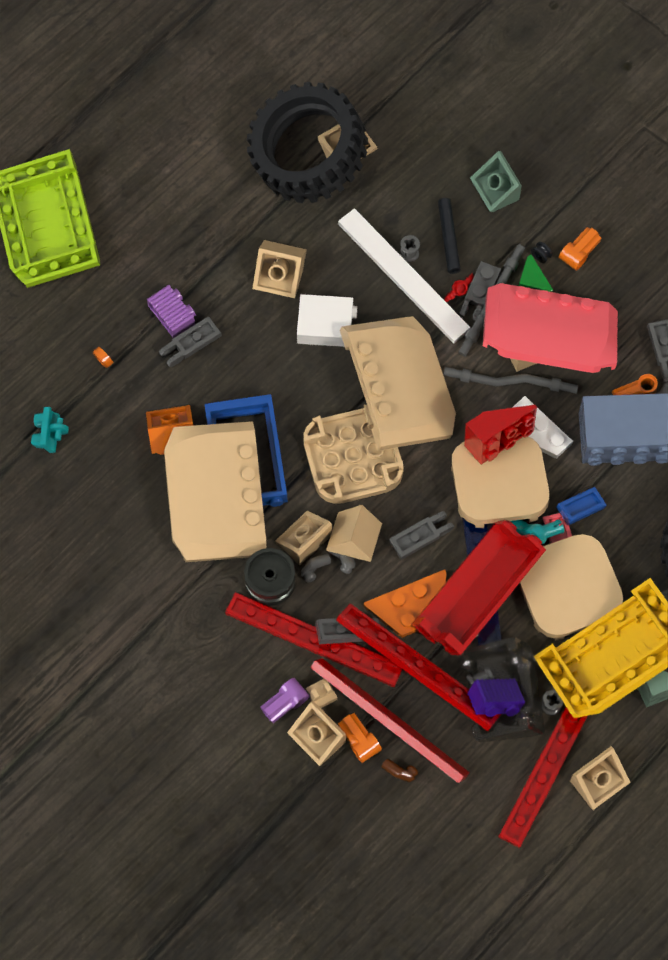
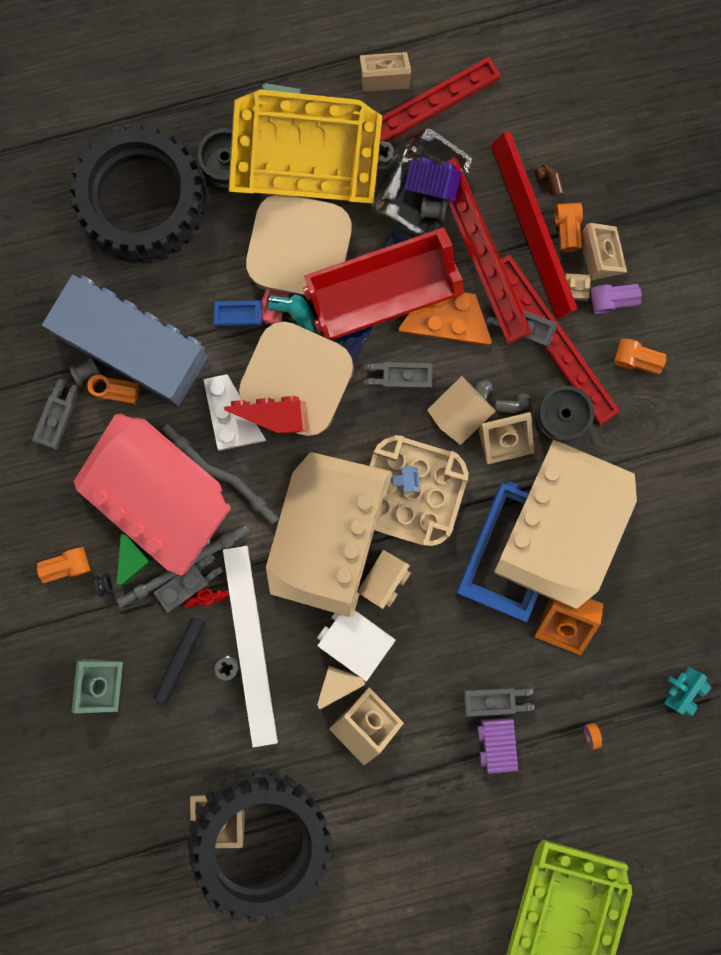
camera: 150 degrees left, 15 degrees up
none -> tan slope [317,666,365,709]
none -> tan slope [357,550,411,609]
none -> medium blue tile [392,466,420,493]
none -> orange piece [614,338,666,375]

